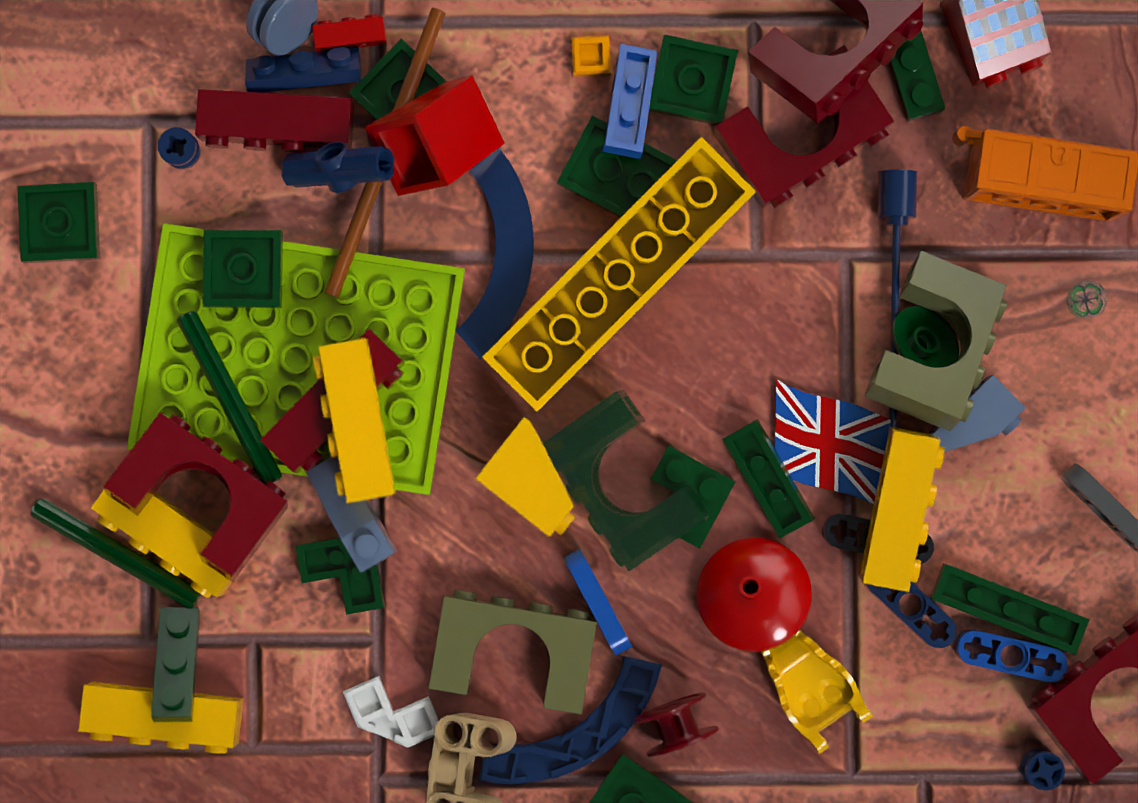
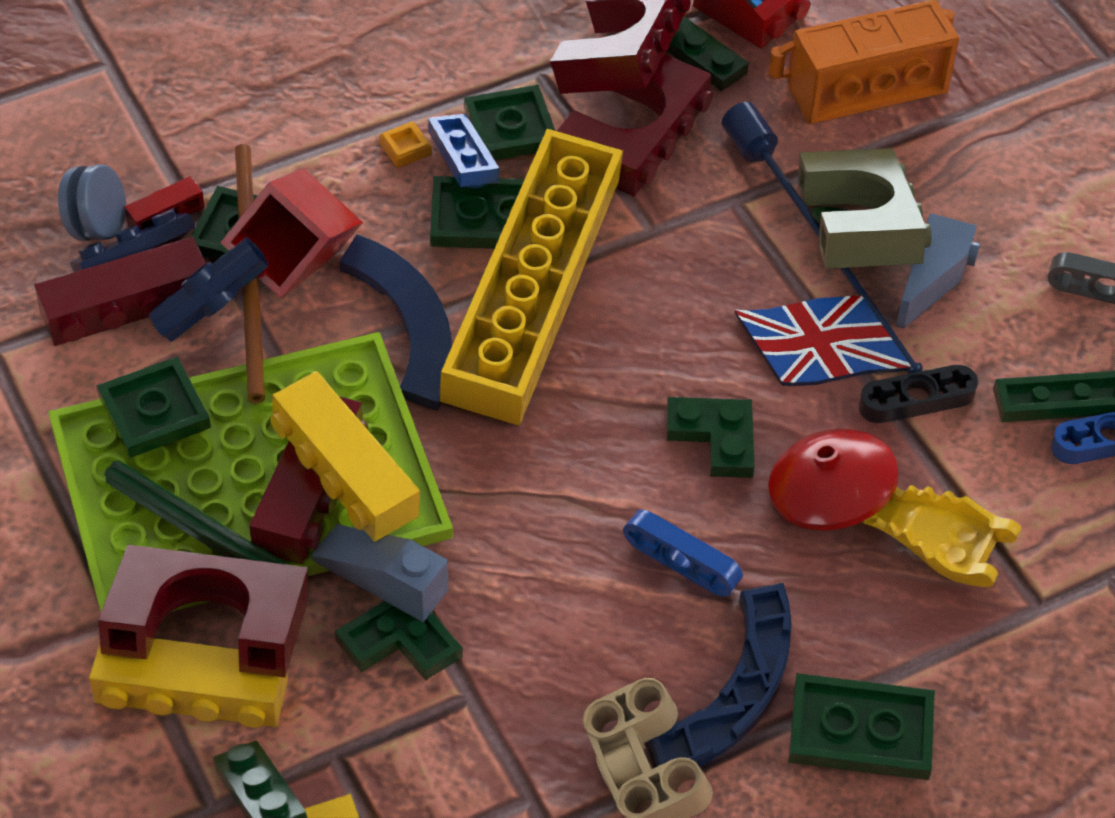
camera: 30 degrees left, 35 degrees down
dark green axle [30,499,201,608] -> none
dark blue wheel [158,127,201,169] -> none
white tile [343,676,439,747] -> none
olive arch [429,589,597,714] -> none
yellow slope [476,417,575,537] -> none
clear green arch [542,390,710,571] -> none
dark red piece [634,692,719,757] -> none
dark green plate [723,419,815,539] -> none
yellow brick [859,427,945,592] -> none
dark blue beam [864,582,956,648] -> none
clear tile [1066,280,1107,319] -> none

